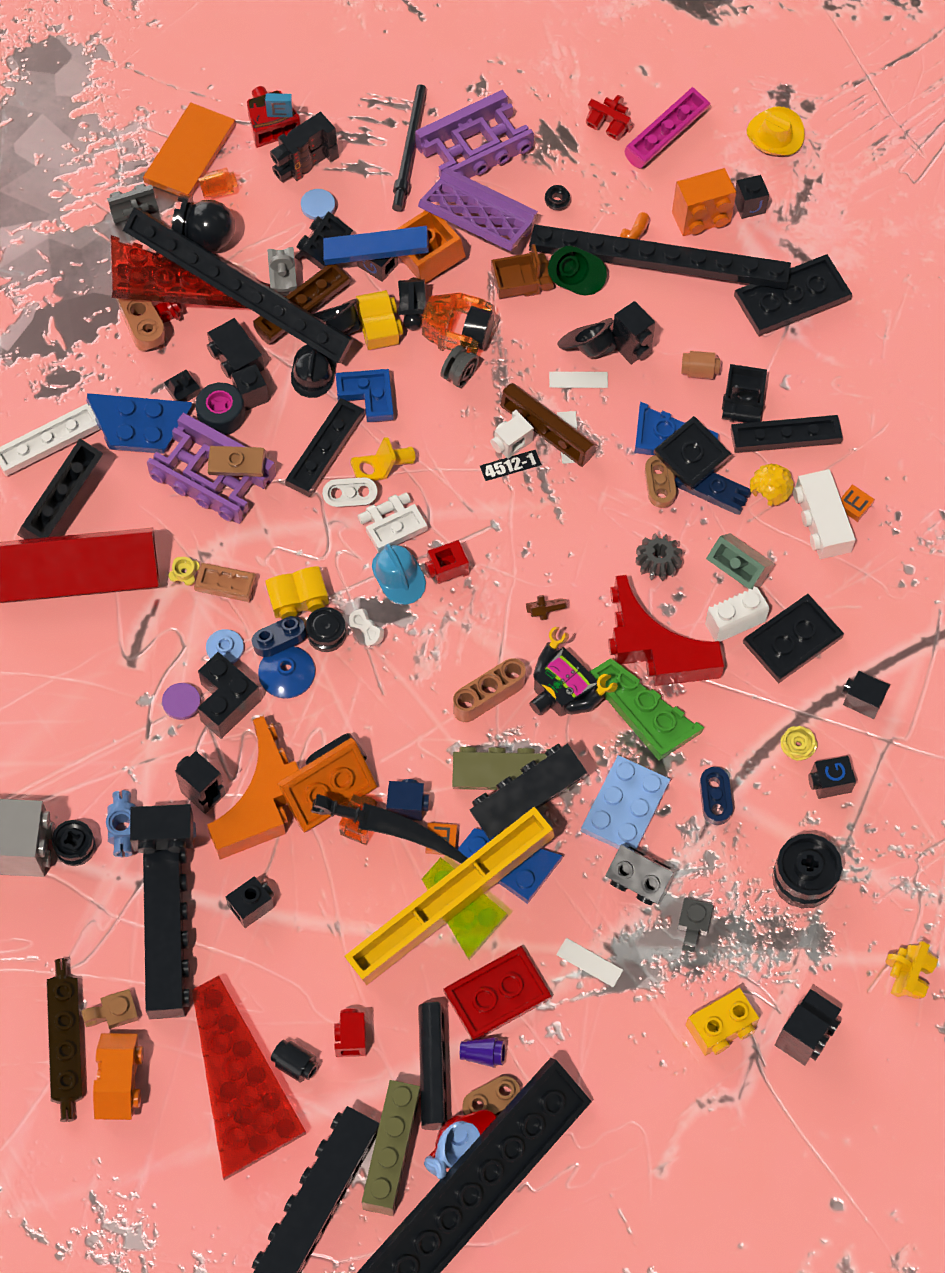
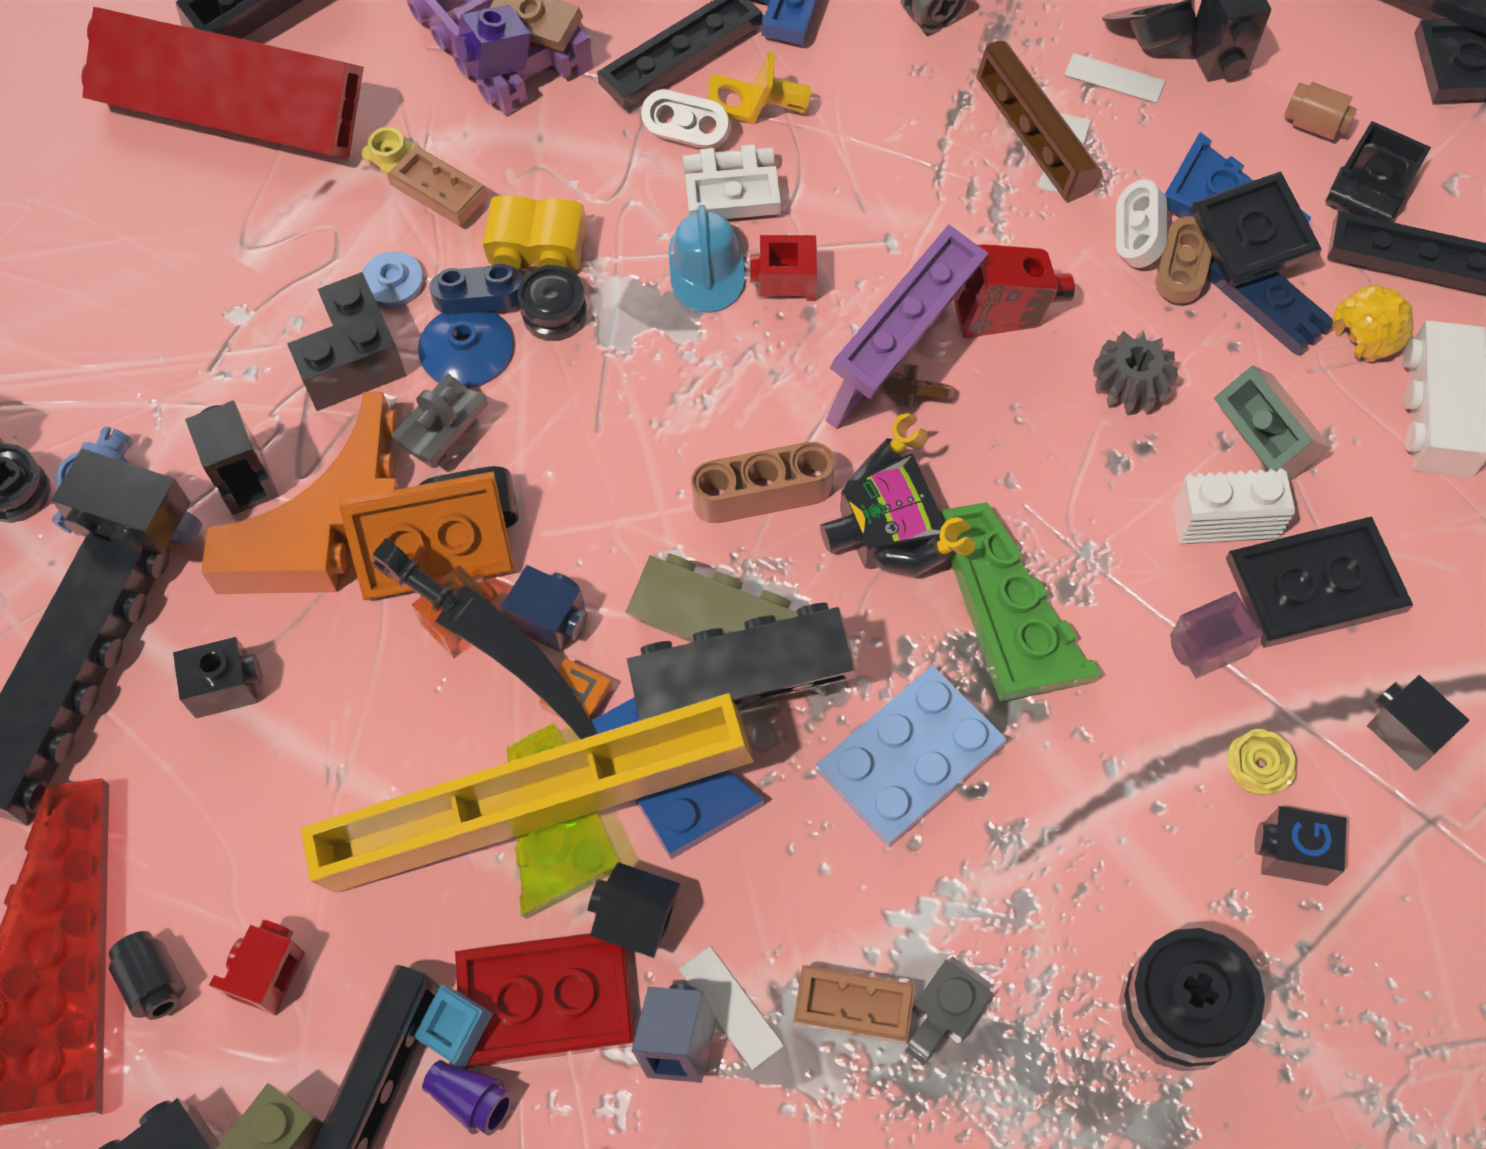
camera: 25 degrees right, 0 degrees up
medium lavender piece [162,683,201,720] -> none
white piece [348,609,384,647] -> none
black sticker [479,449,542,481] -> none
white brick [490,410,534,459] -> none
brick [605,843,677,906] -> none
red arch [608,575,724,686] -> none
dark blue plate [699,767,733,825] -> none
none -> dark grey hips [391,373,488,468]
none -> dark azure tile [413,985,493,1066]
none -> dark purple brick [455,5,530,80]
none -> black brick [587,862,681,958]
none -> brick [631,984,717,1083]
none -> nougat plate [793,965,915,1045]
none -> medium lavender fence [825,224,988,429]
none -> red torso [953,244,1075,338]
none -> white plate [1116,179,1167,268]
none -> clear purple brick [1169,591,1263,679]

